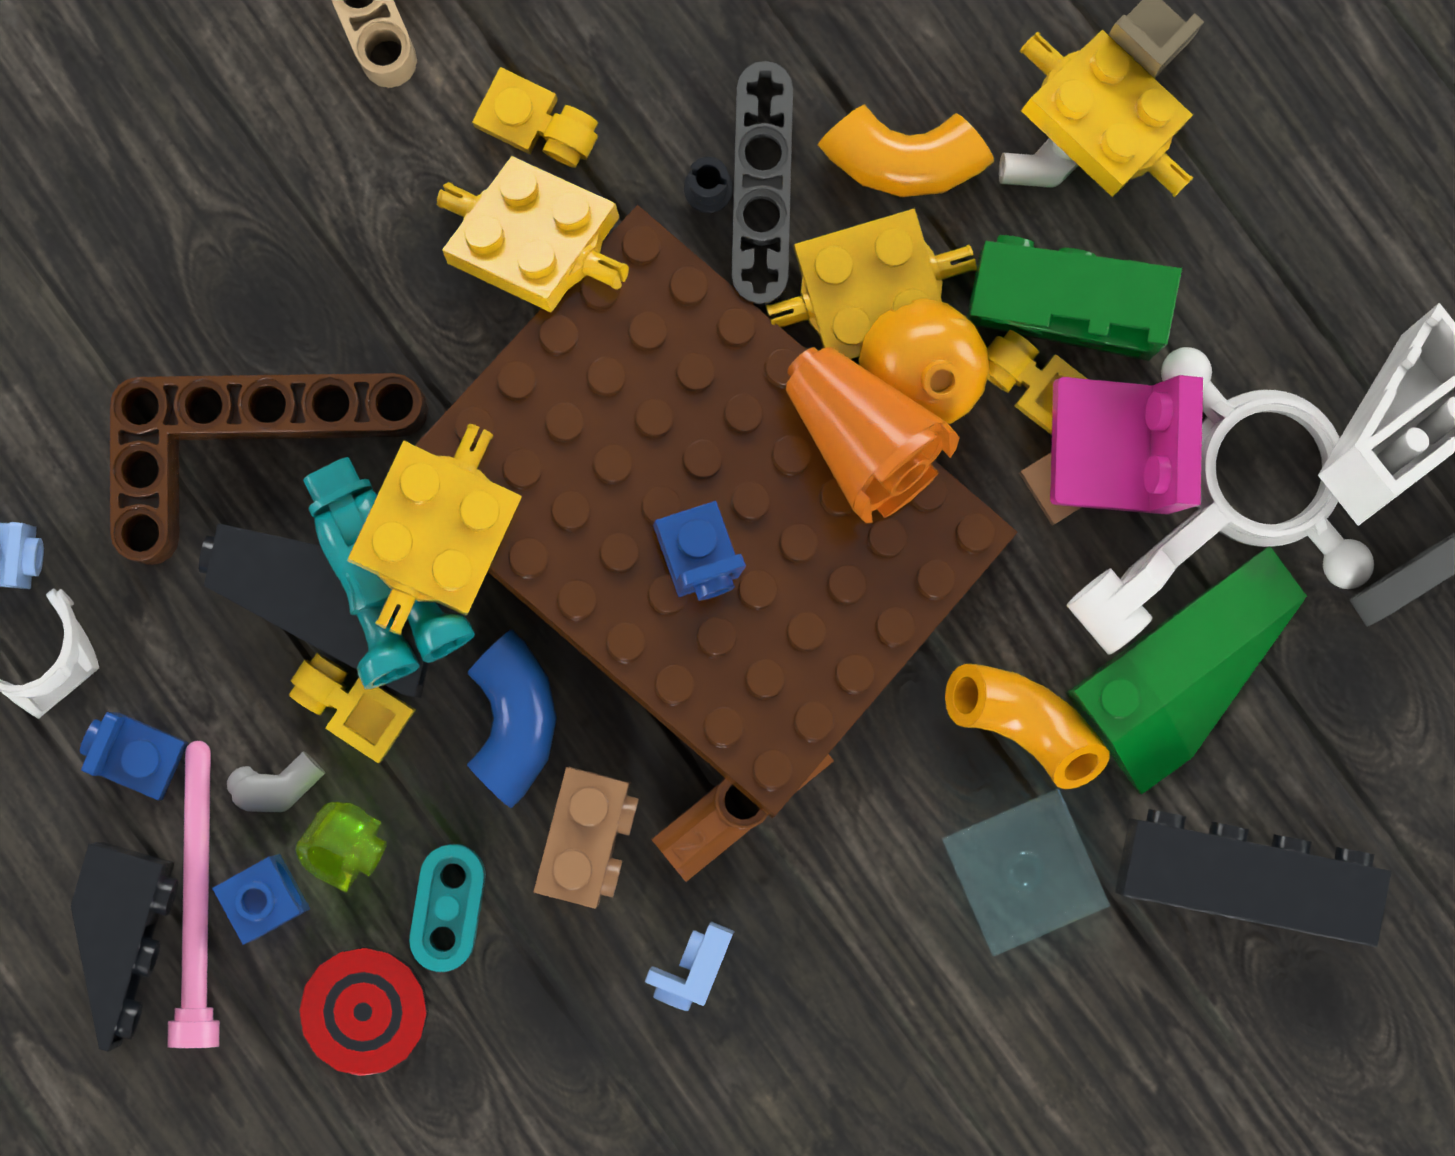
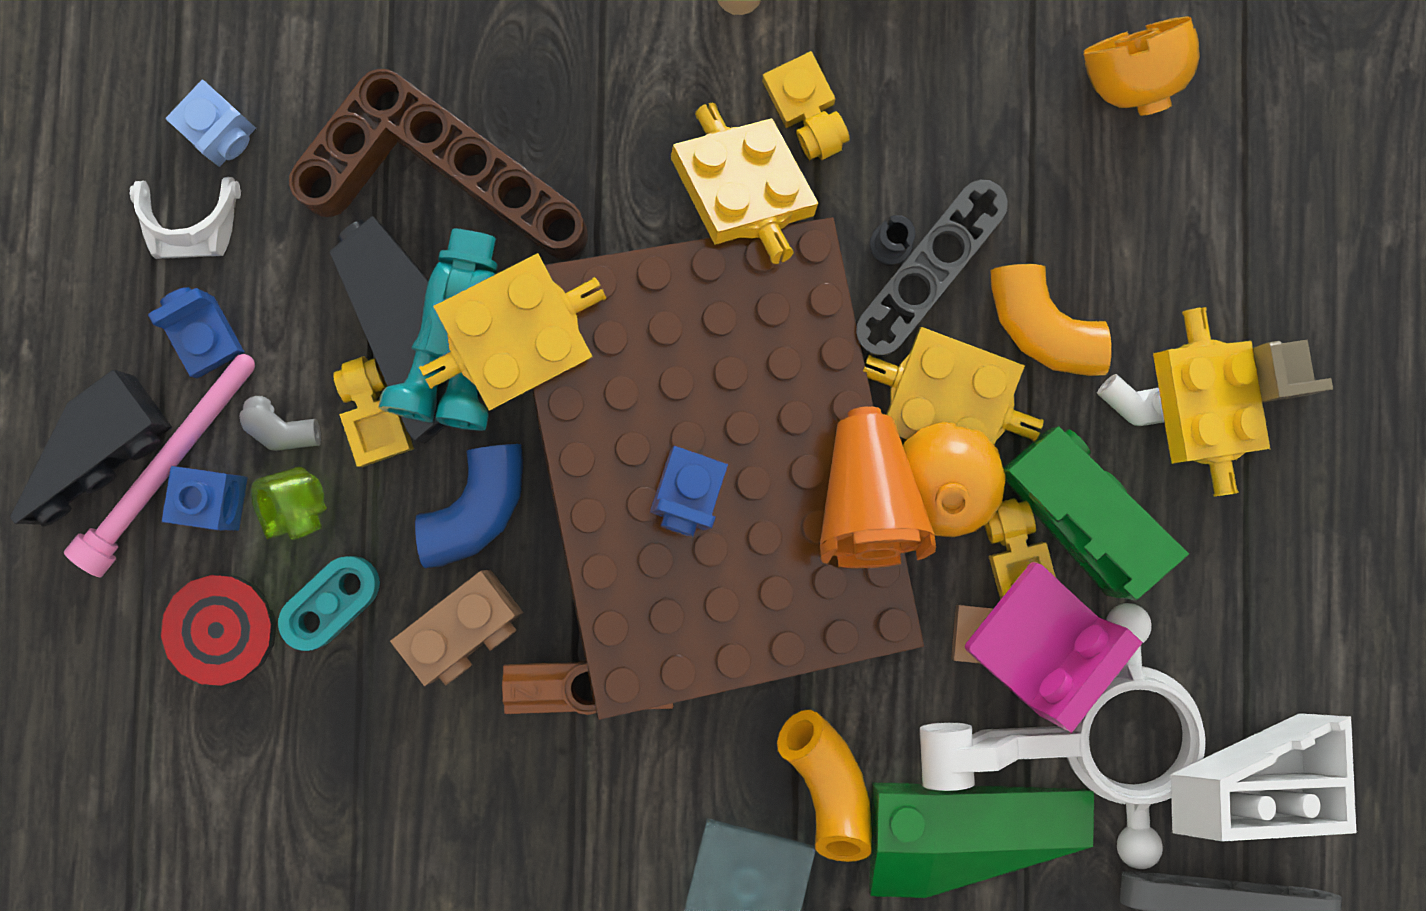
camera: 40 degrees right, 0 degrees up
light blue bracket [645,922,734,1011] -> none

